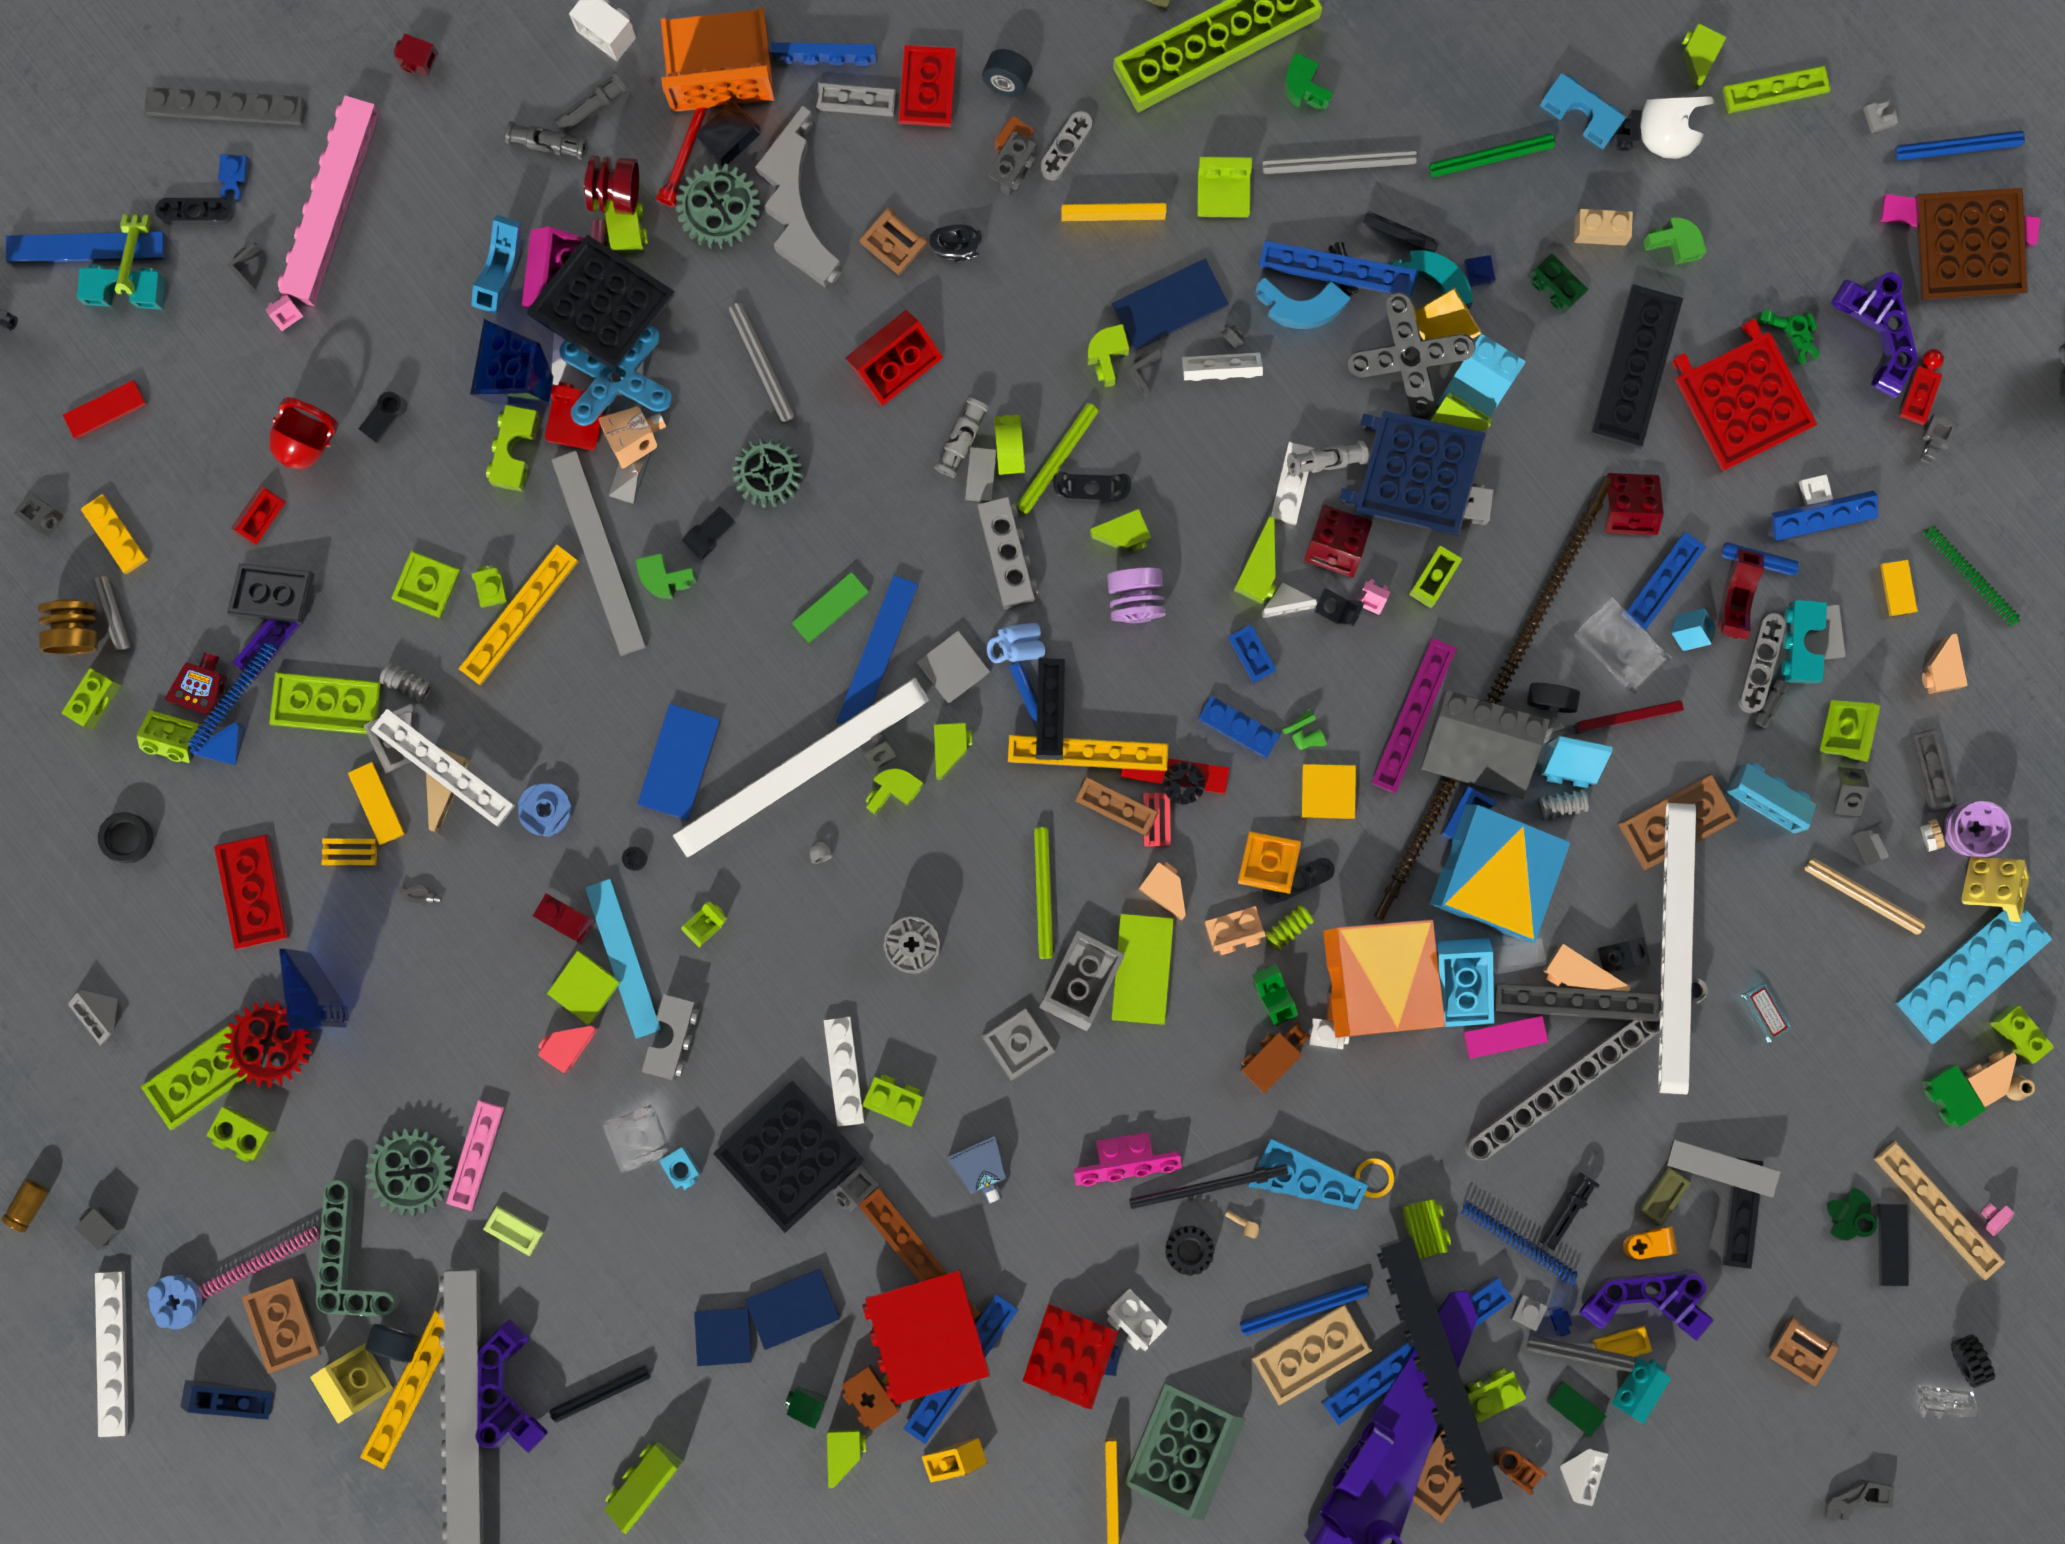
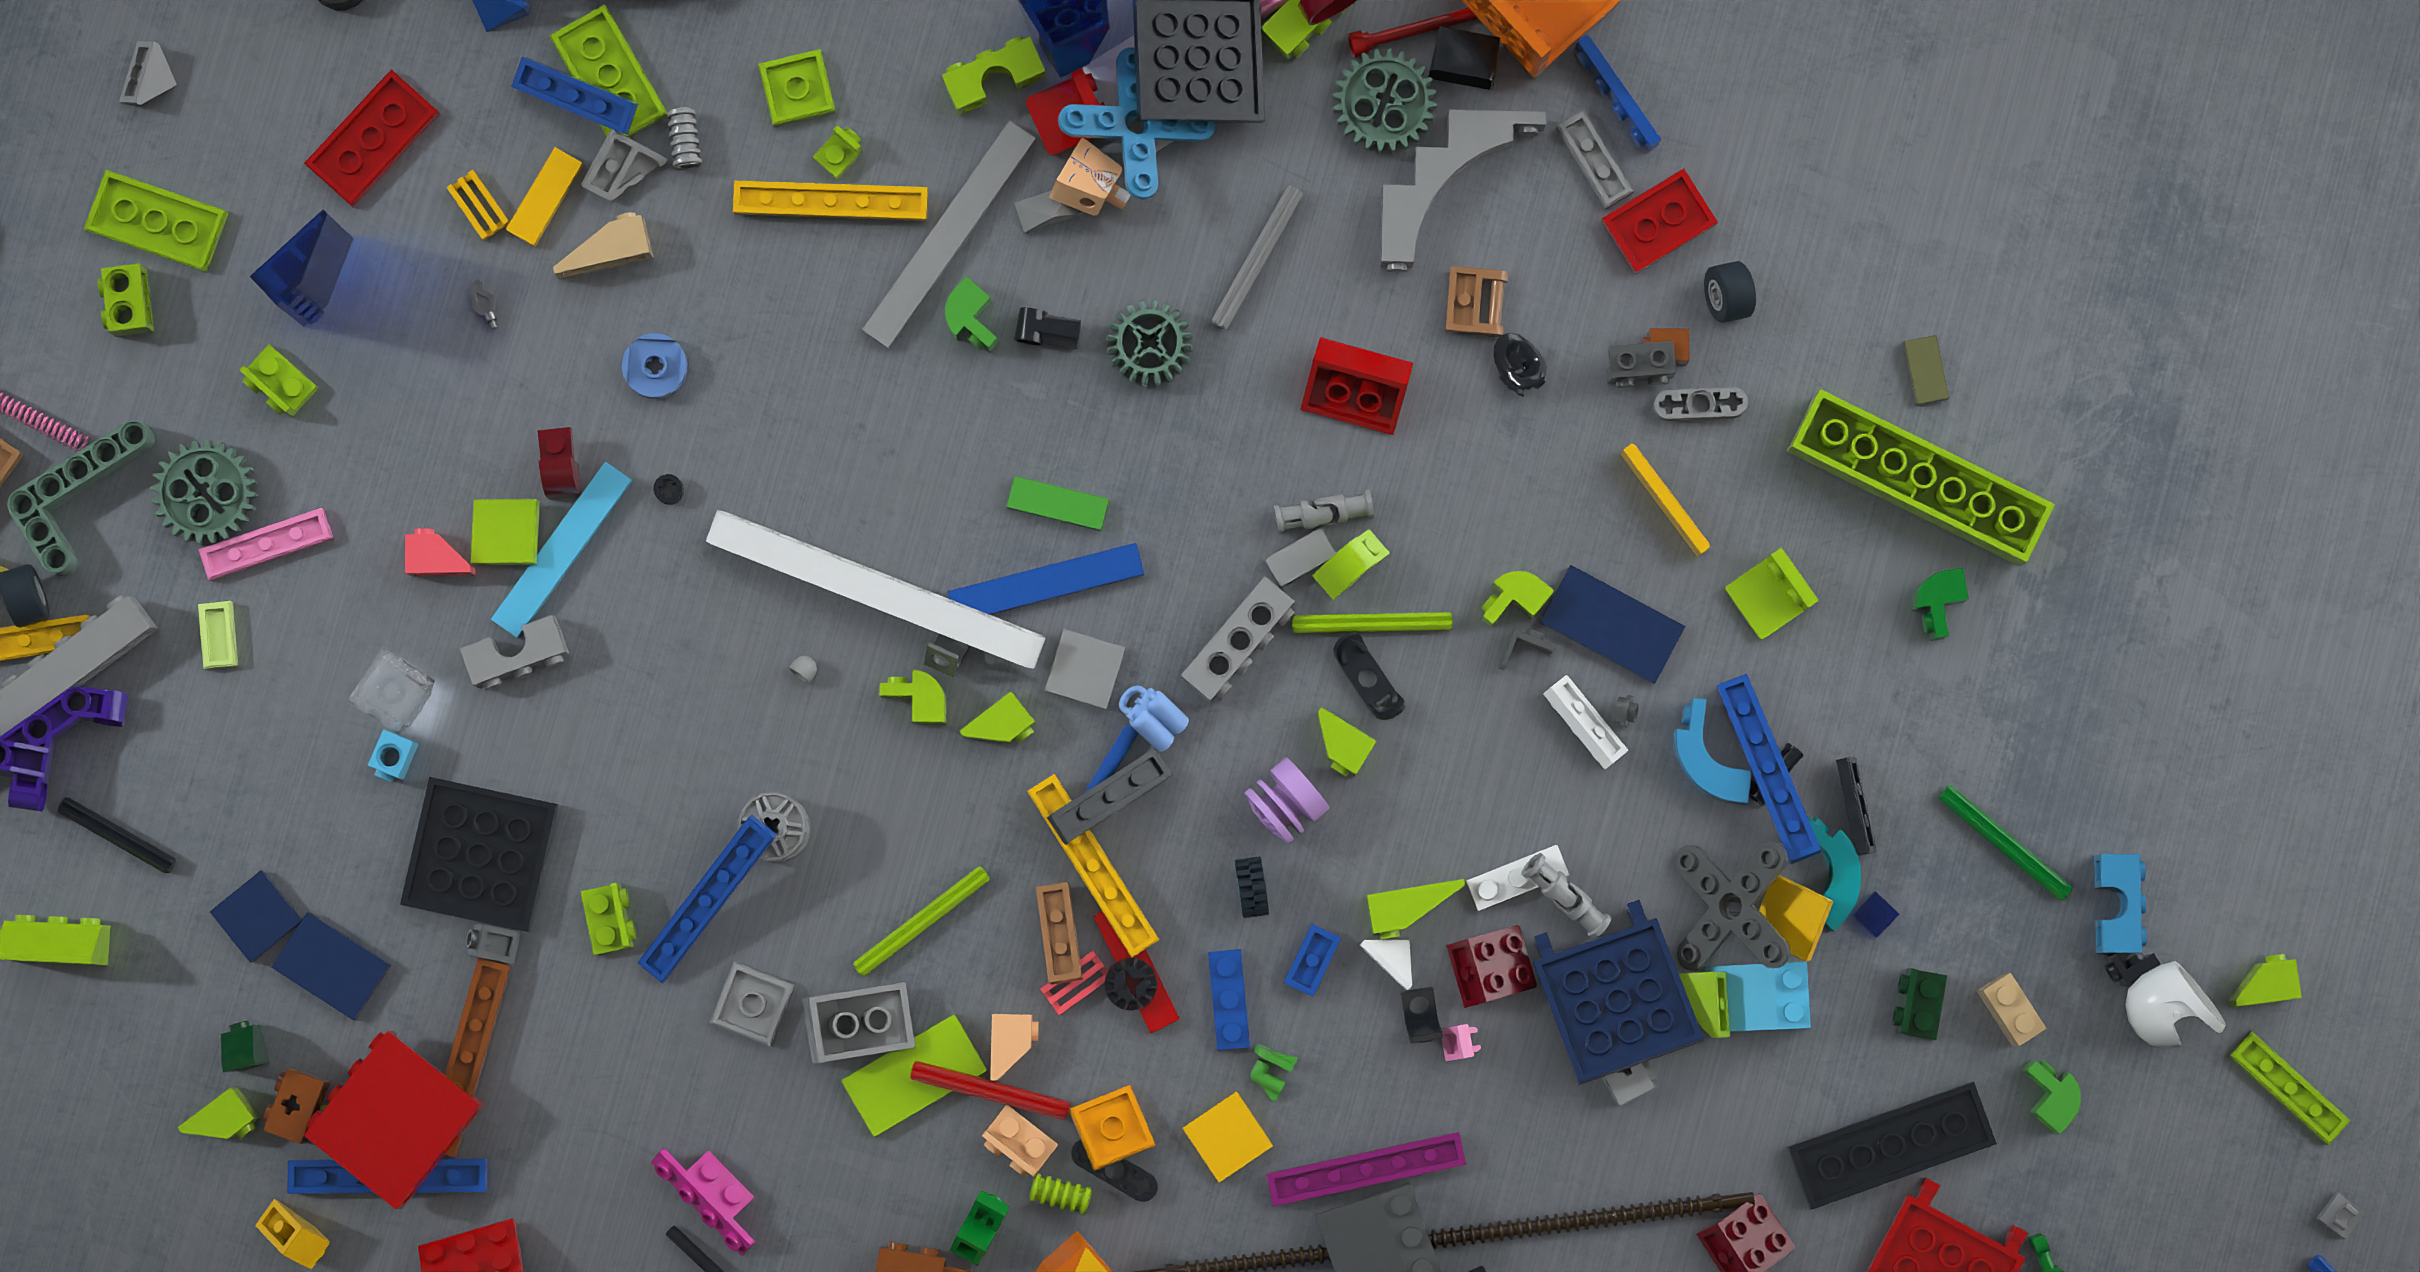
camera: 55 degrees right, 0 degrees up
red gear [223,1000,313,1088] -> none
white plate [371,709,515,827] -> none
blue tile [637,704,721,821] -> none
lime bracket [681,901,727,948] -> none
white plate [824,1017,865,1127] -> none
sand blue torso [948,1136,1006,1204] -> none
light grey axle [1262,149,1417,174] -> none
lime brick [1409,545,1462,608] -> none
none -> lime bracket [239,344,319,417]
none -> blue plate [511,57,638,134]
none -> blue tile [637,814,778,983]
none -> red axle [910,1061,1070,1120]
none -> black wheel [1235,856,1269,918]

